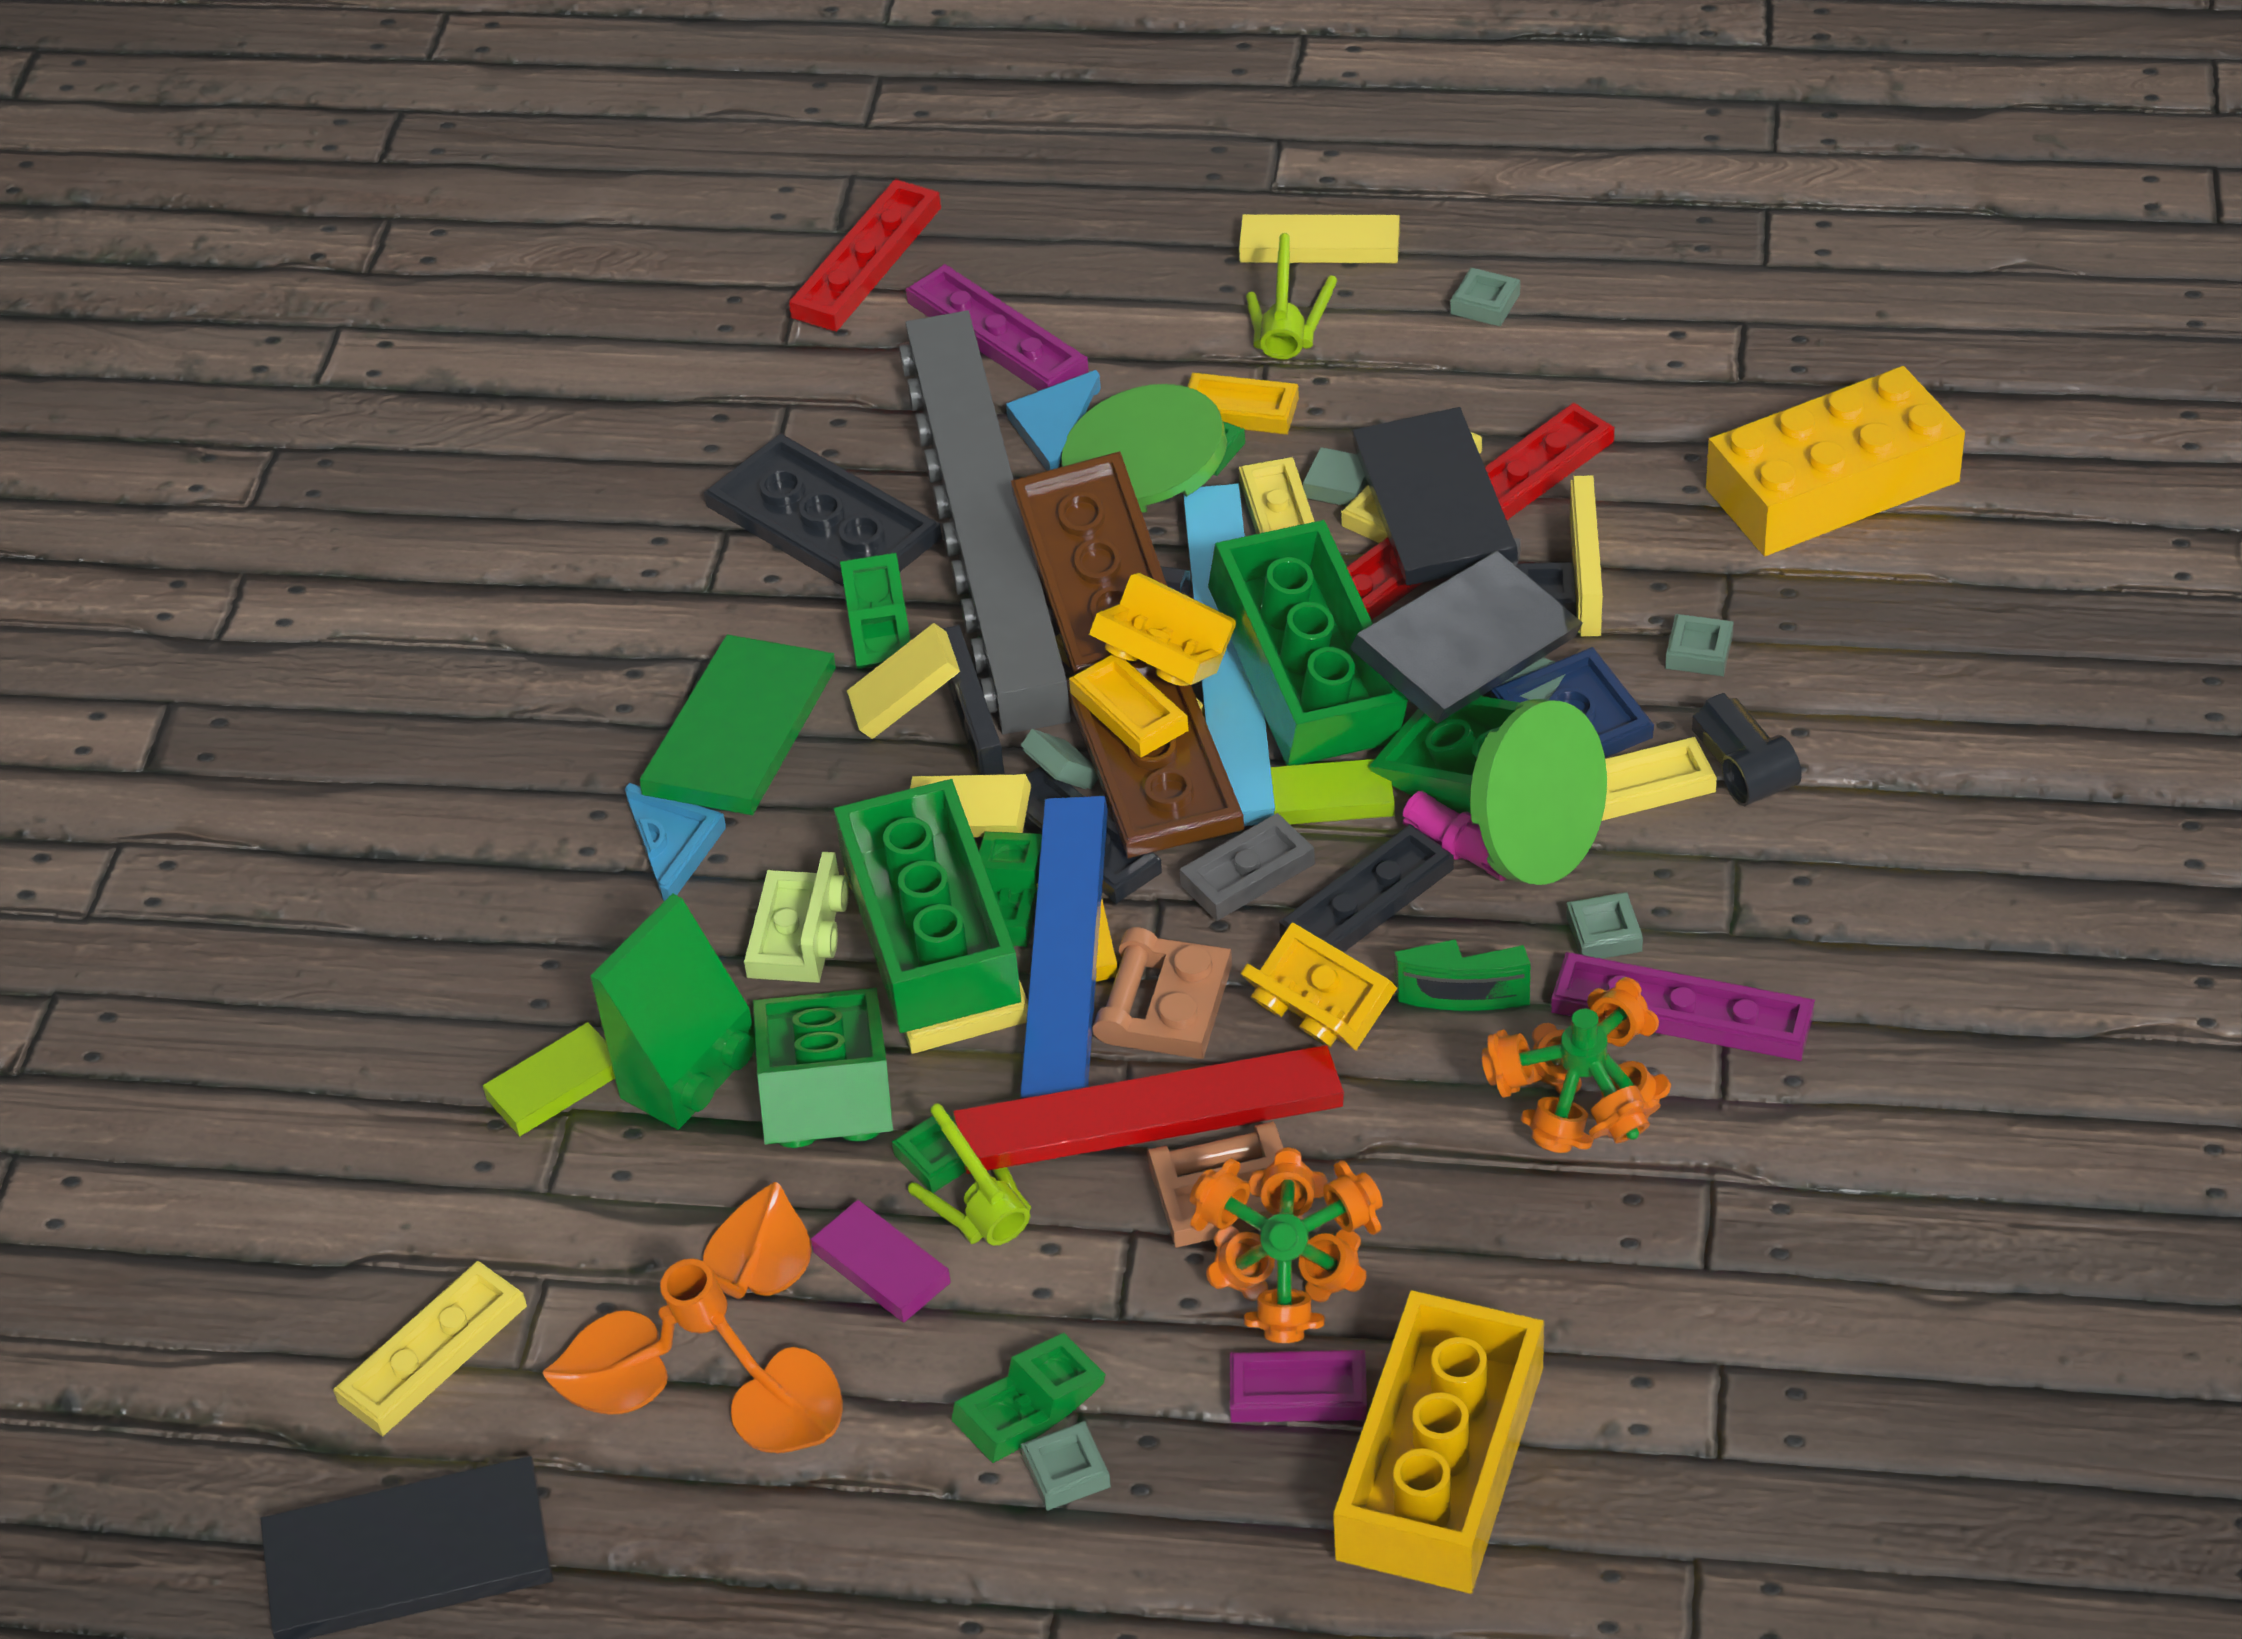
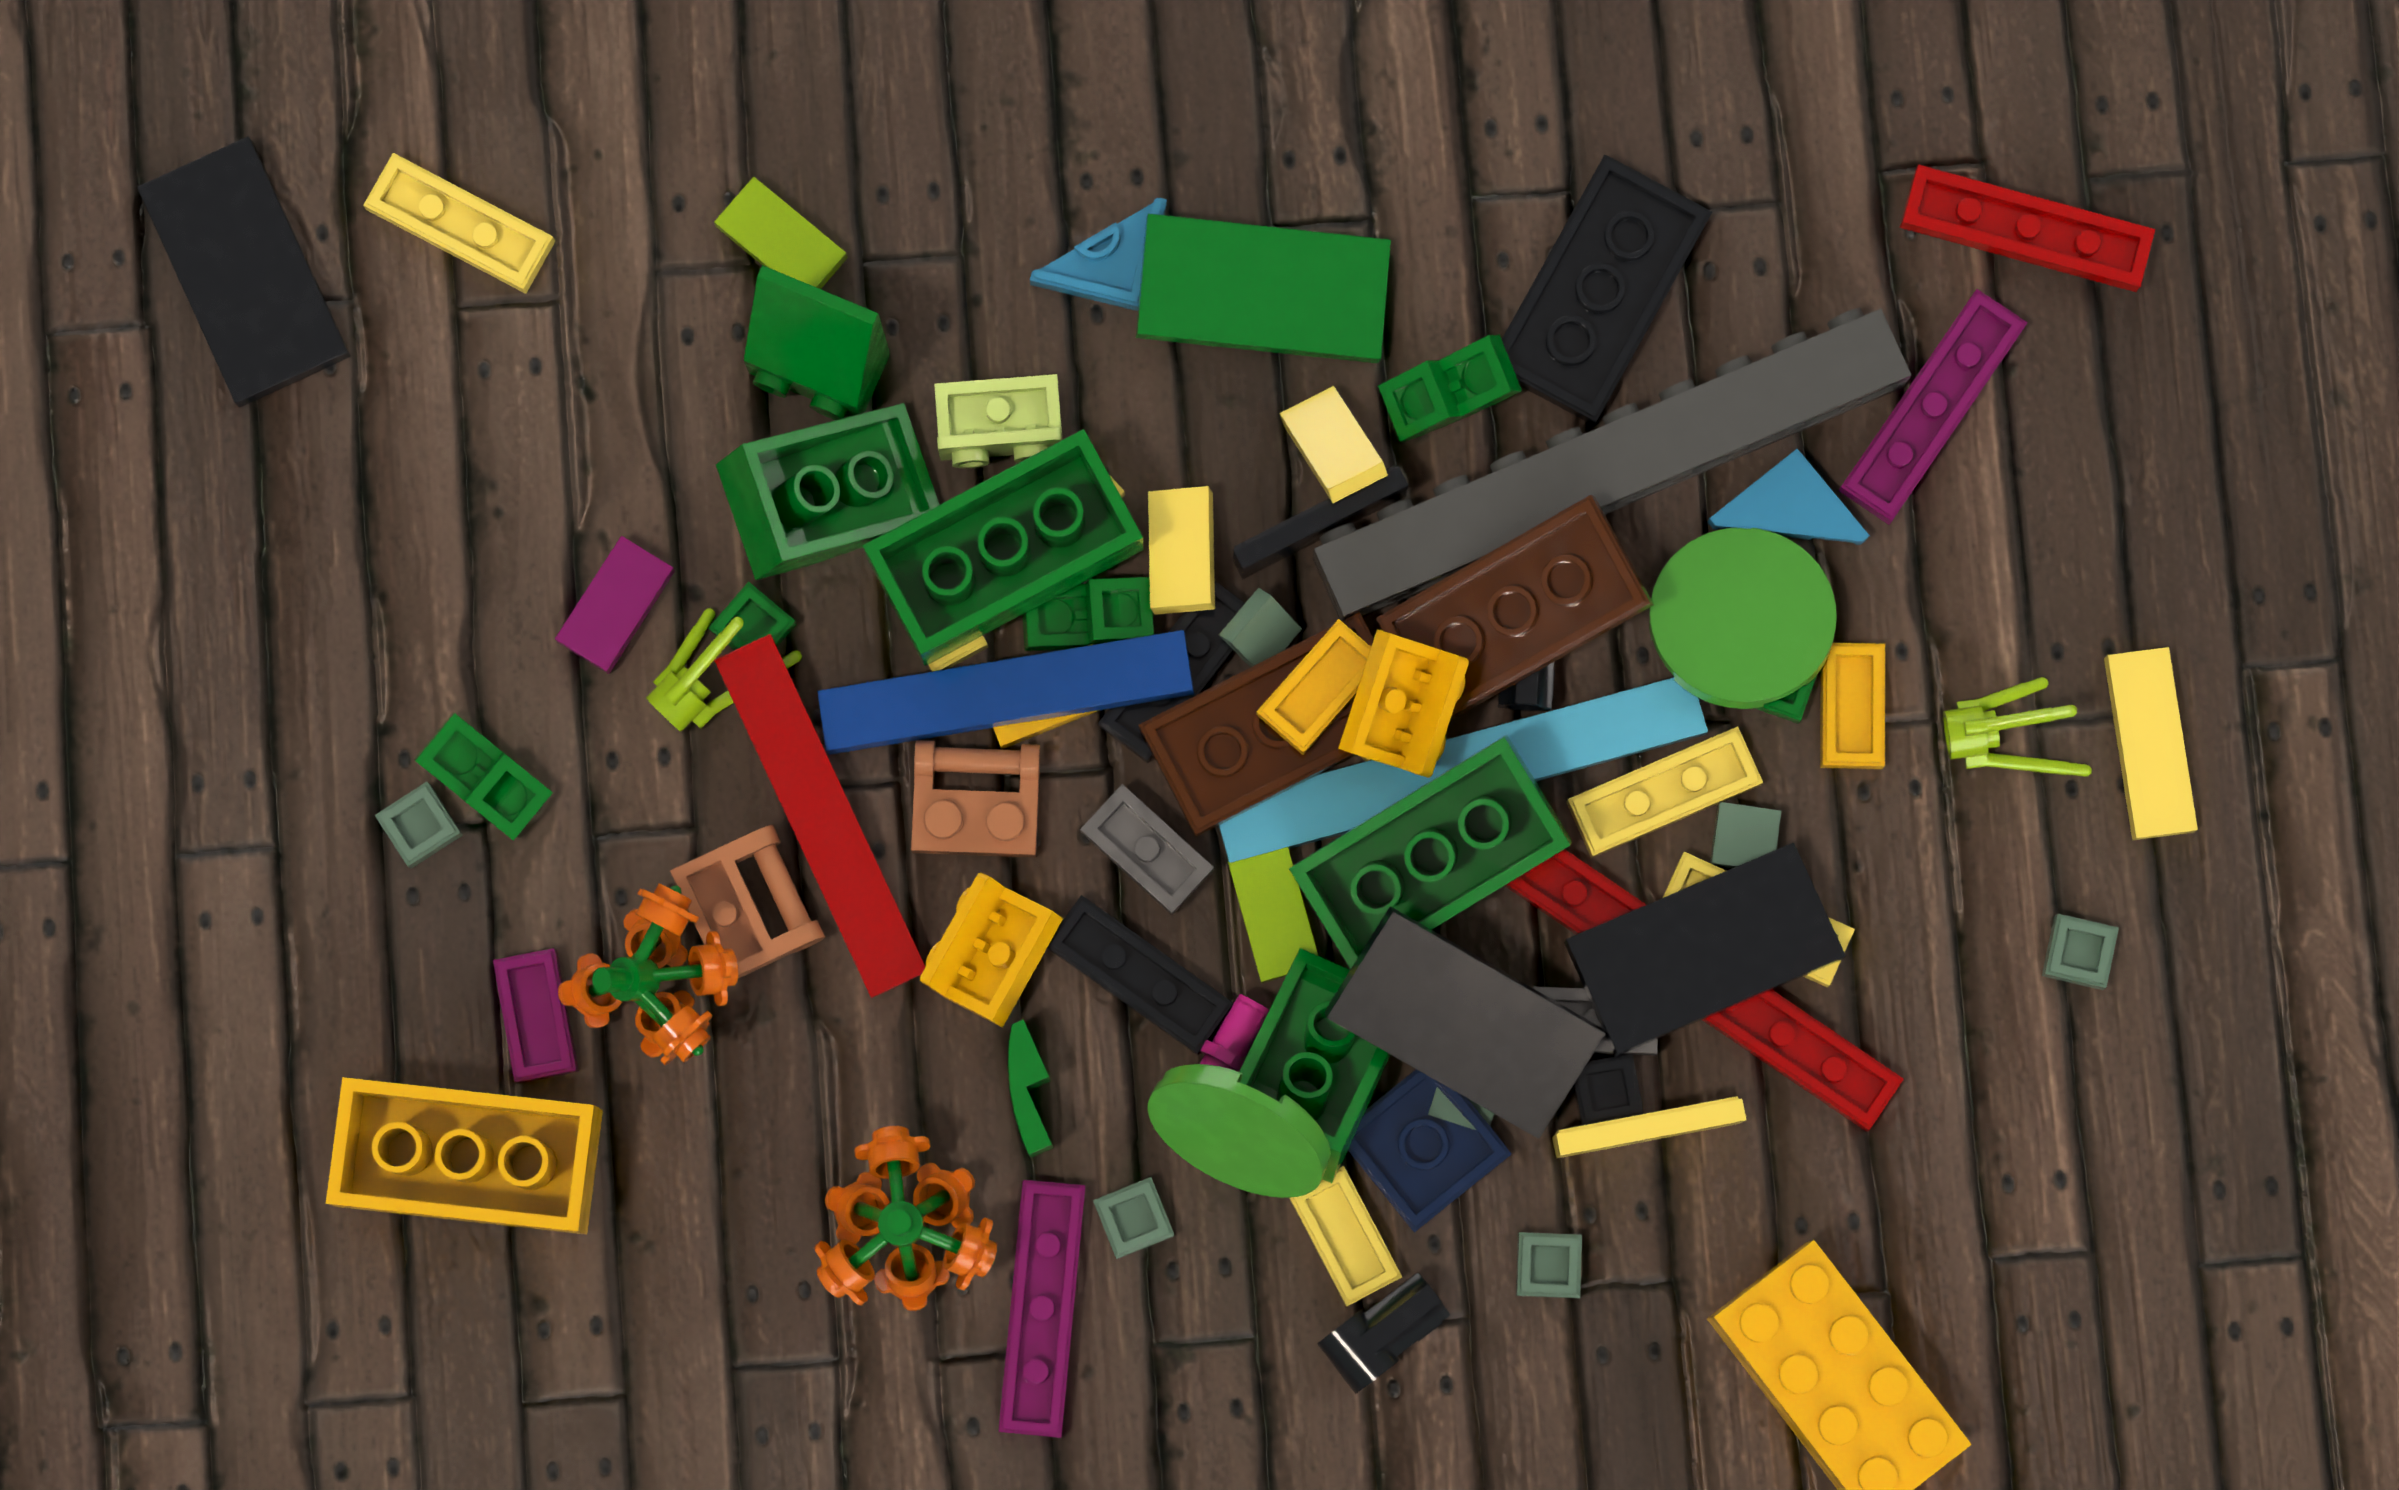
camera: 75 degrees right, 35 degrees up
orange plant [543,1182,843,1453] -> none

